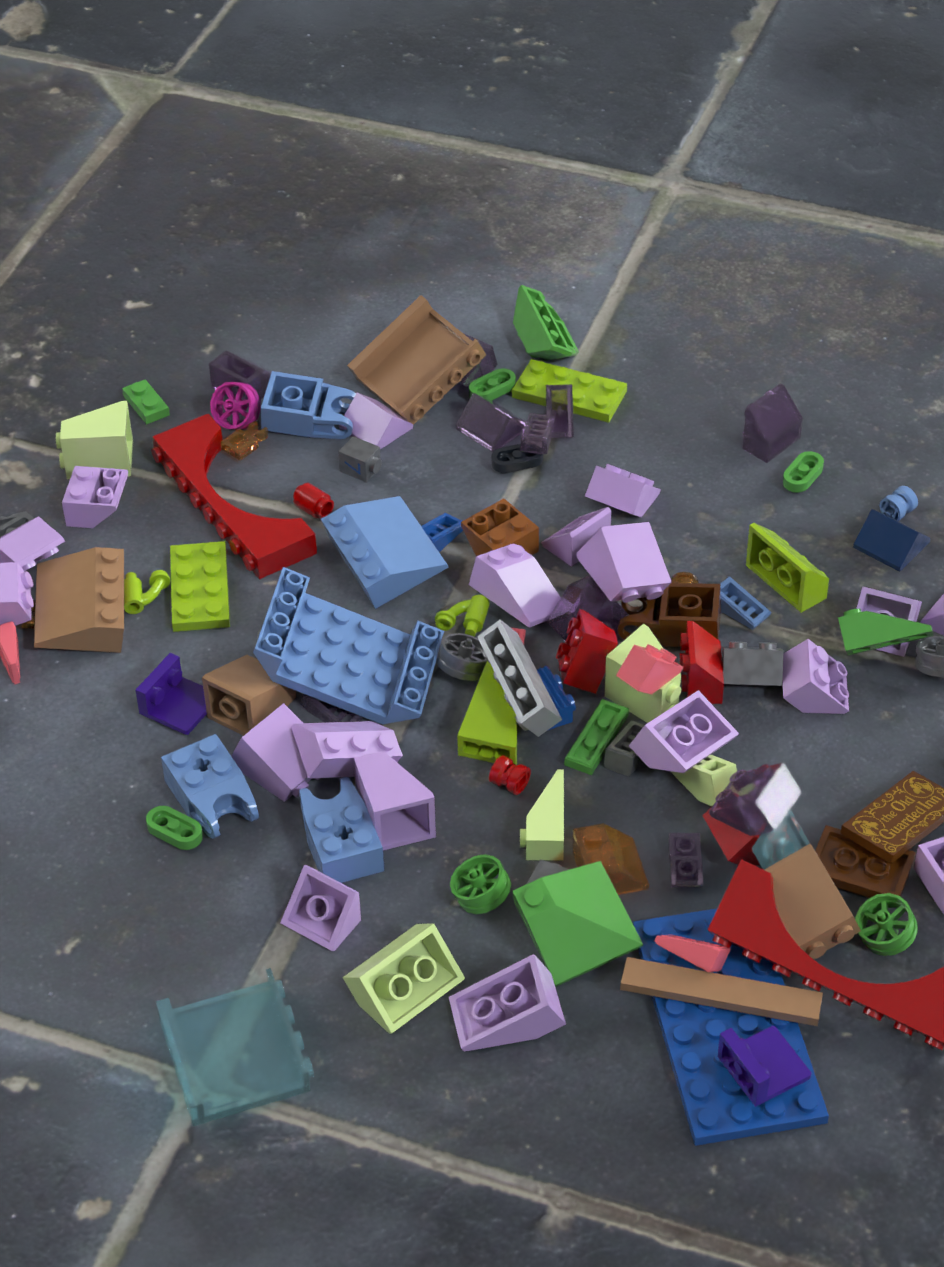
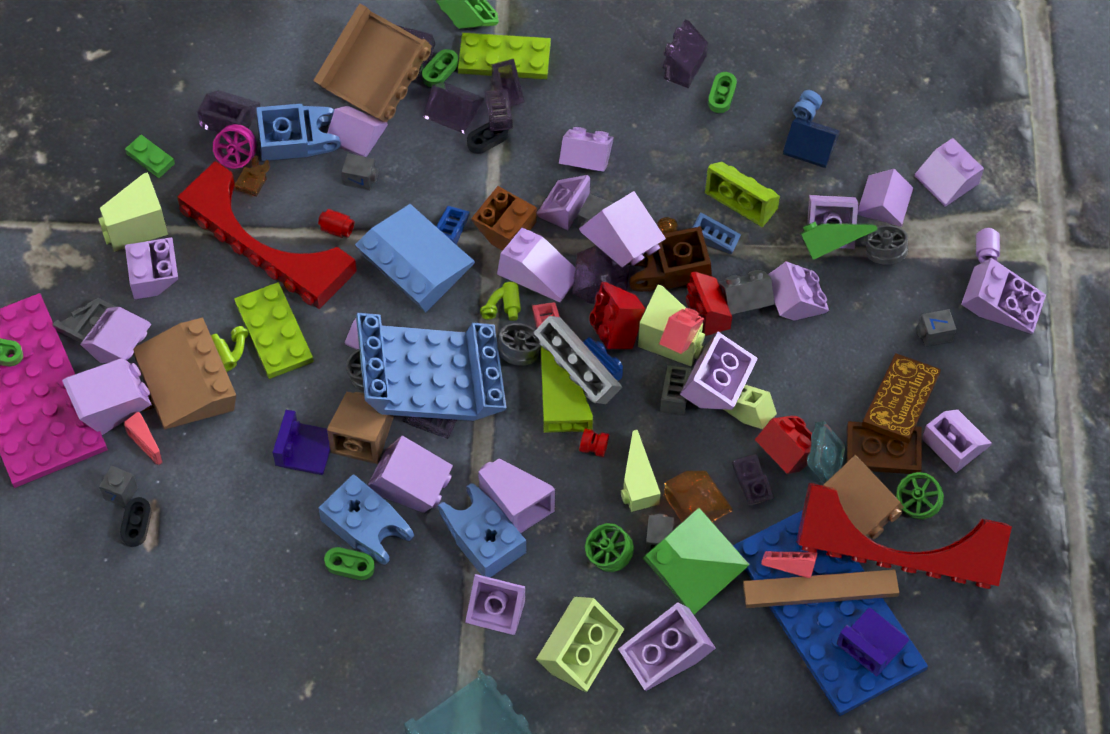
camera: 20 degrees left, 15 degrees up
lavender slope [291,721,403,779] -> none
bright green tile [564,699,629,775] -> none
clear purple slope [709,763,802,836] -> none

